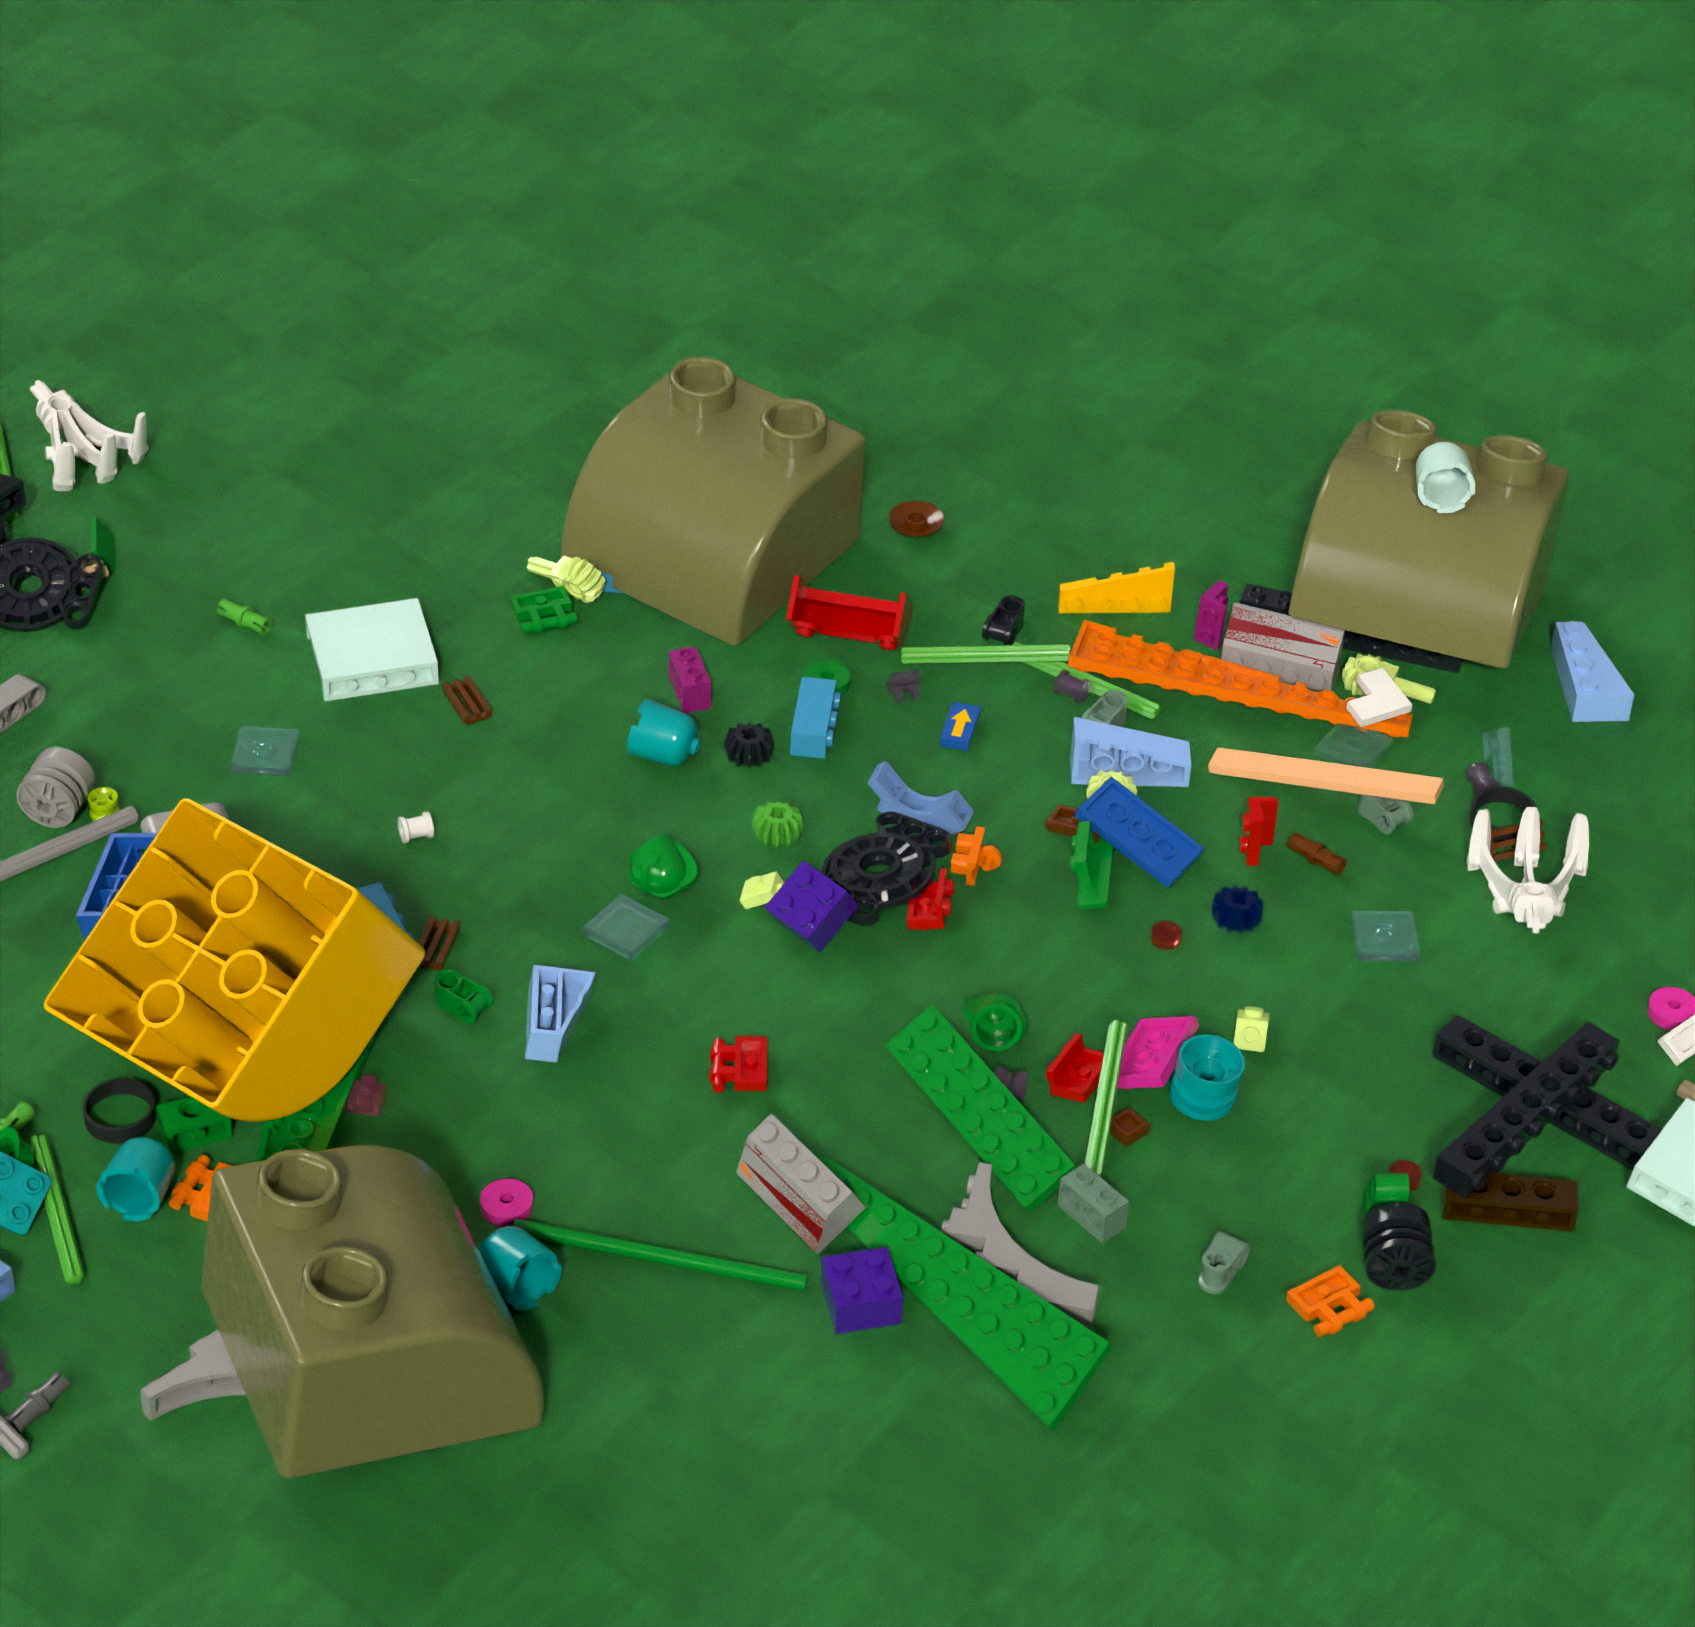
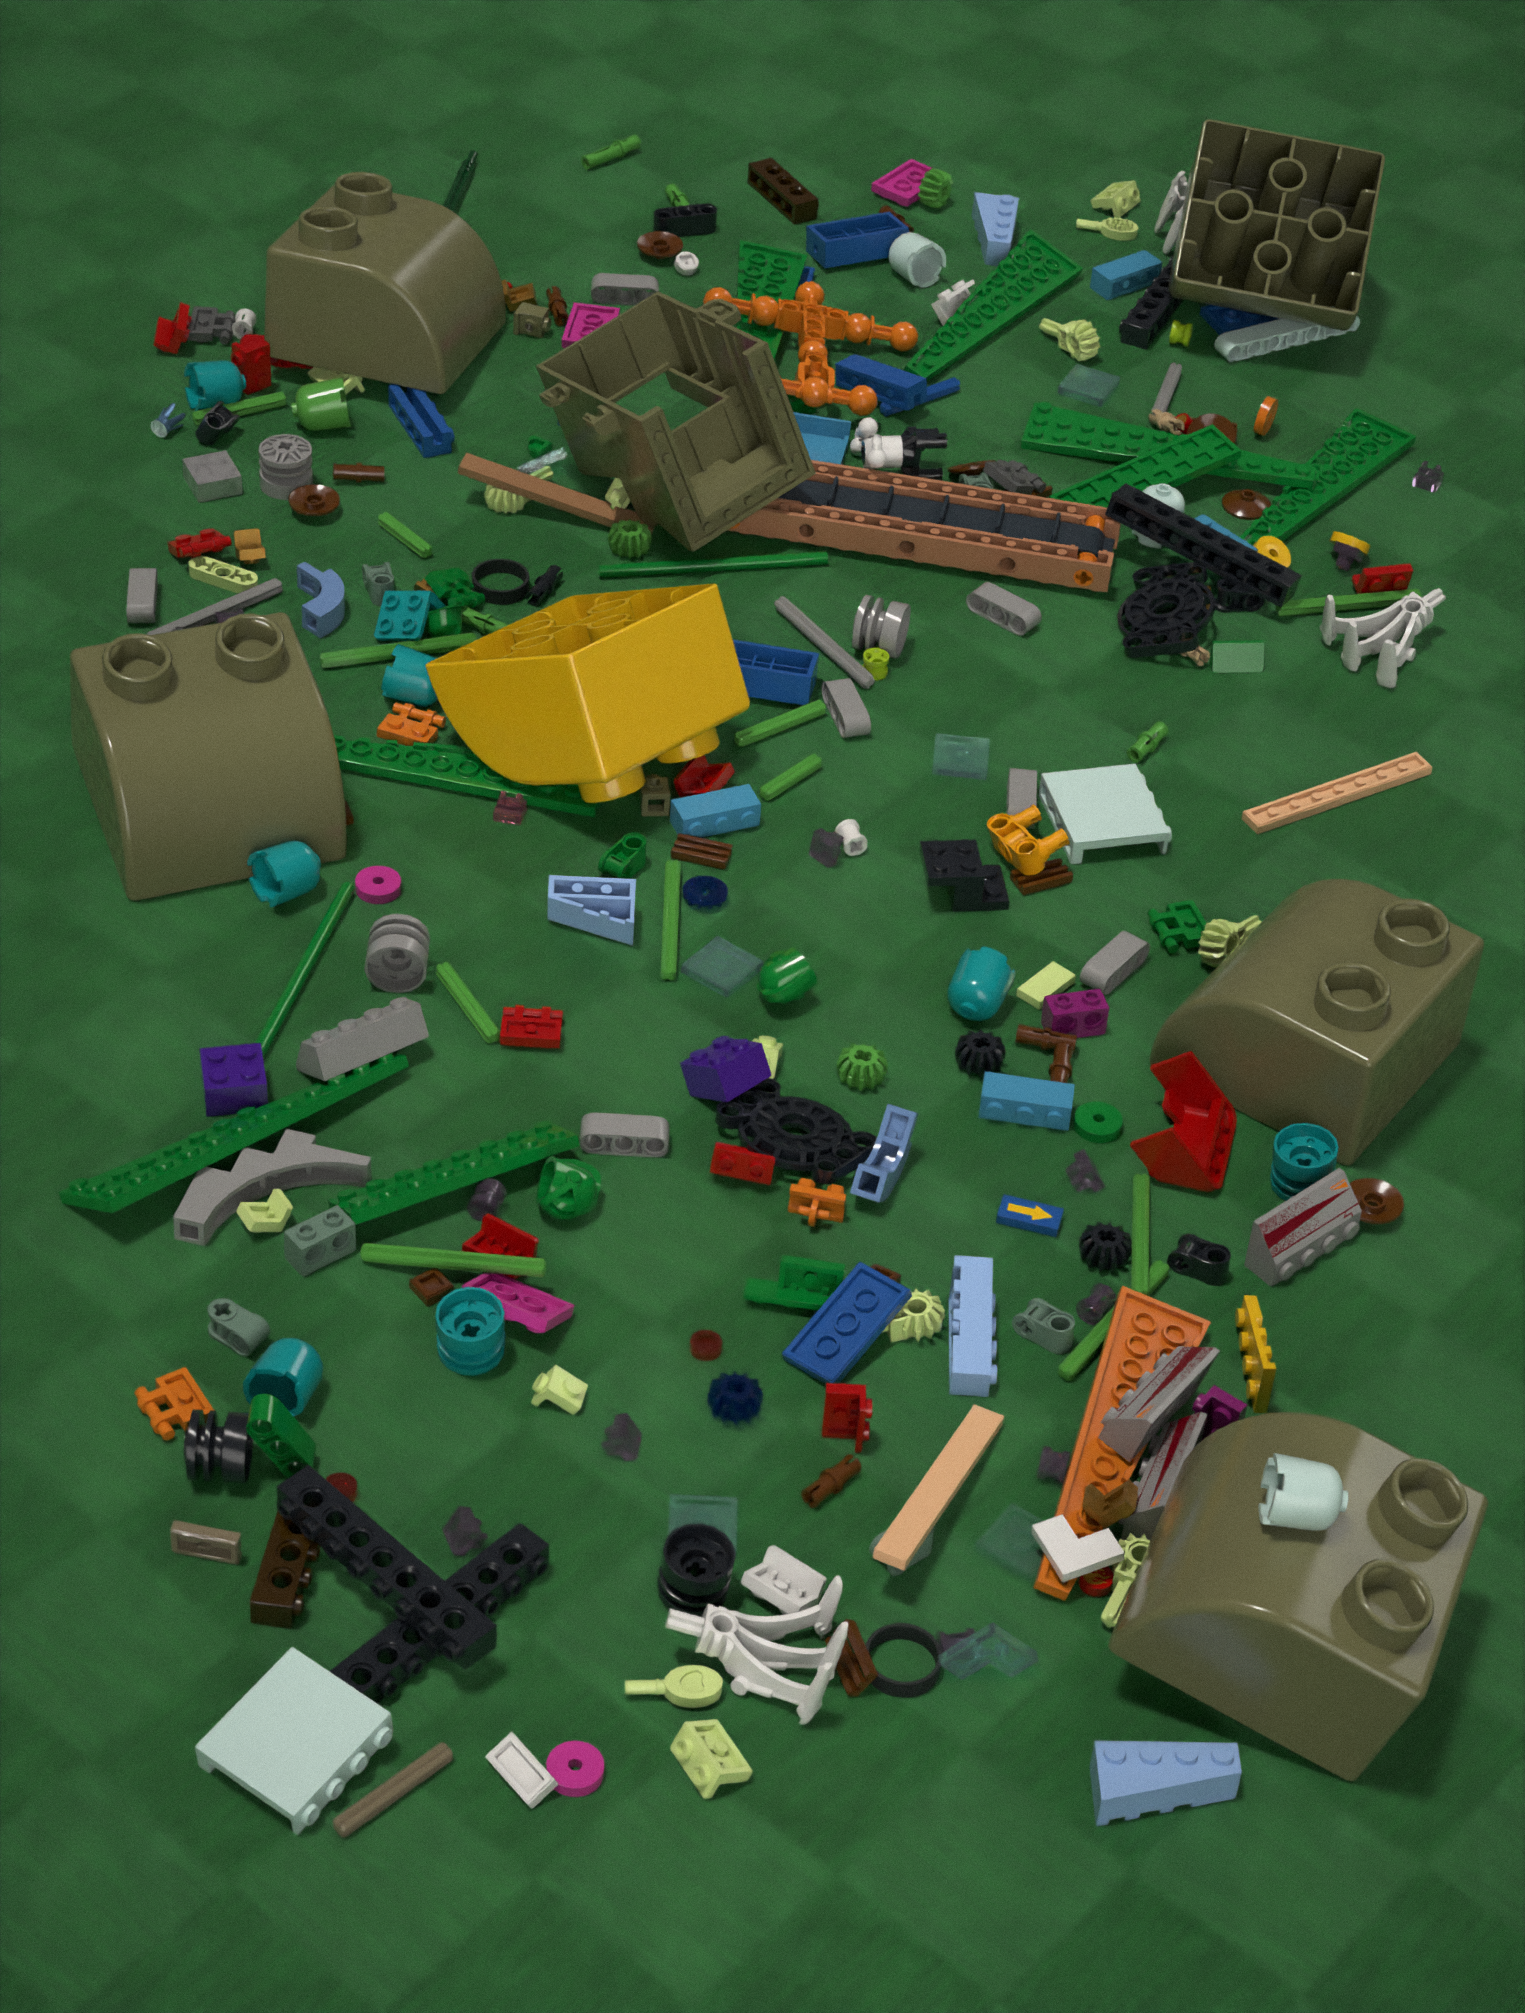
camera: 90 degrees right, 0 degrees up
none -> dark tan tile [170,1520,242,1565]
none -> yellowish green bracket [236,1189,293,1233]
none -> teal cylinder [243,1338,324,1417]
none -> light grey wheel [365,914,430,993]
none -> bright green axle [436,962,500,1044]
none -> tile [442,1506,488,1556]
none -> light grey beam [579,1112,670,1157]
none -> tile [601,1412,643,1462]
none -> yellowish green piece [624,1665,723,1708]
none -> black wheel [656,1523,736,1617]
none -> bright green axle [660,859,681,981]
none -> yellowish green bracket [670,1719,753,1799]
none -> clear blue gear [683,876,728,910]
none -> white bracket [740,1545,827,1615]
none -> tile [809,828,844,868]
none -> black bracket [919,839,1010,912]
none -> light orange piece [987,804,1070,875]
none -> light grey beam [1006,768,1037,829]
none -> reddish brown pin [1015,1024,1077,1054]
none -> yellowish green tile [1016,961,1076,1010]
none -> wheel [1037,1445,1071,1484]
none -> reddish brown pin [1048,1043,1073,1083]
none -> black gear [1078,1221,1132,1273]
none -> light grey beam [1080,931,1150,995]
none -> pearl gold bracket [1082,1480,1138,1528]
none -> light grey slope [1098,1346,1220,1462]
none -> light nougat tile [1241,752,1433,835]
none -> light grey slope [1244,1168,1362,1287]
none -> teal wheel [1270,1123,1339,1201]

